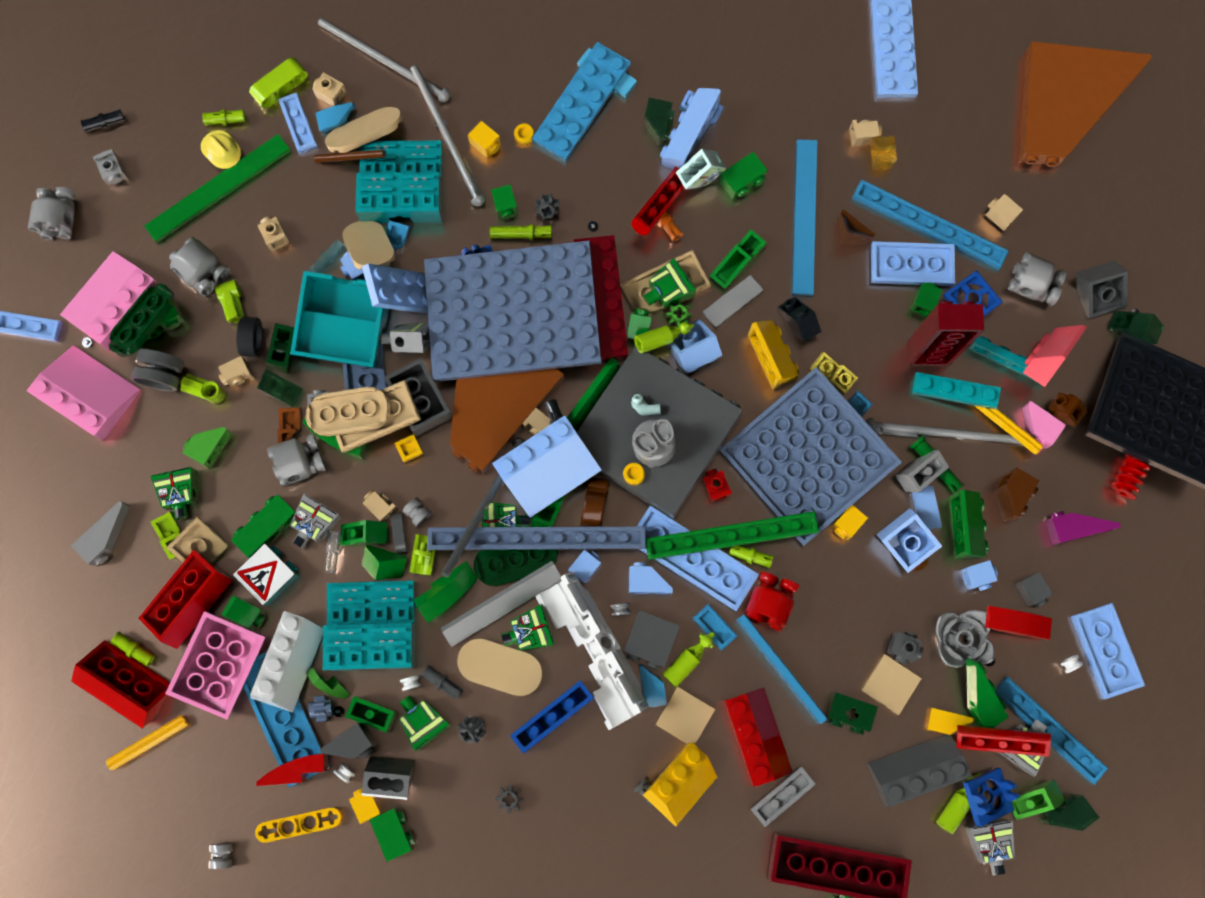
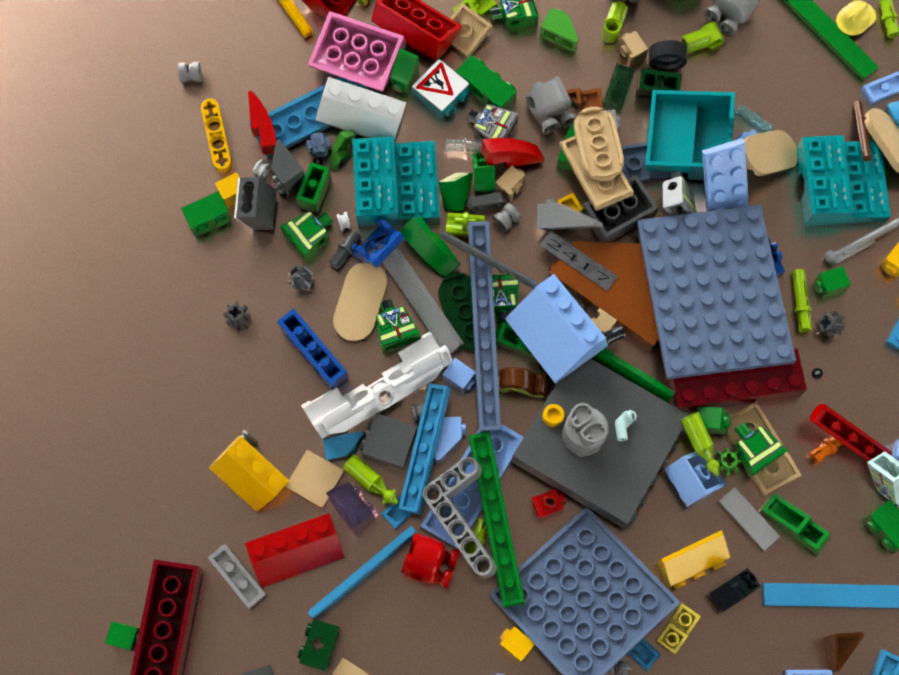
camera: 90 degrees right, 5 degrees down
tan brick [257,216,290,252] -> none
dark azure slope [386,220,411,251] -> none
none -> clear purple slope [326,482,376,535]
none -> blue piece [352,217,405,267]
none -> dark azure tile [398,383,451,515]
none -> light grey beam [423,457,497,578]
none -> red slope [481,138,545,168]
none -> light grey slope [537,199,603,230]
none -> flat silver sticker [540,231,618,291]

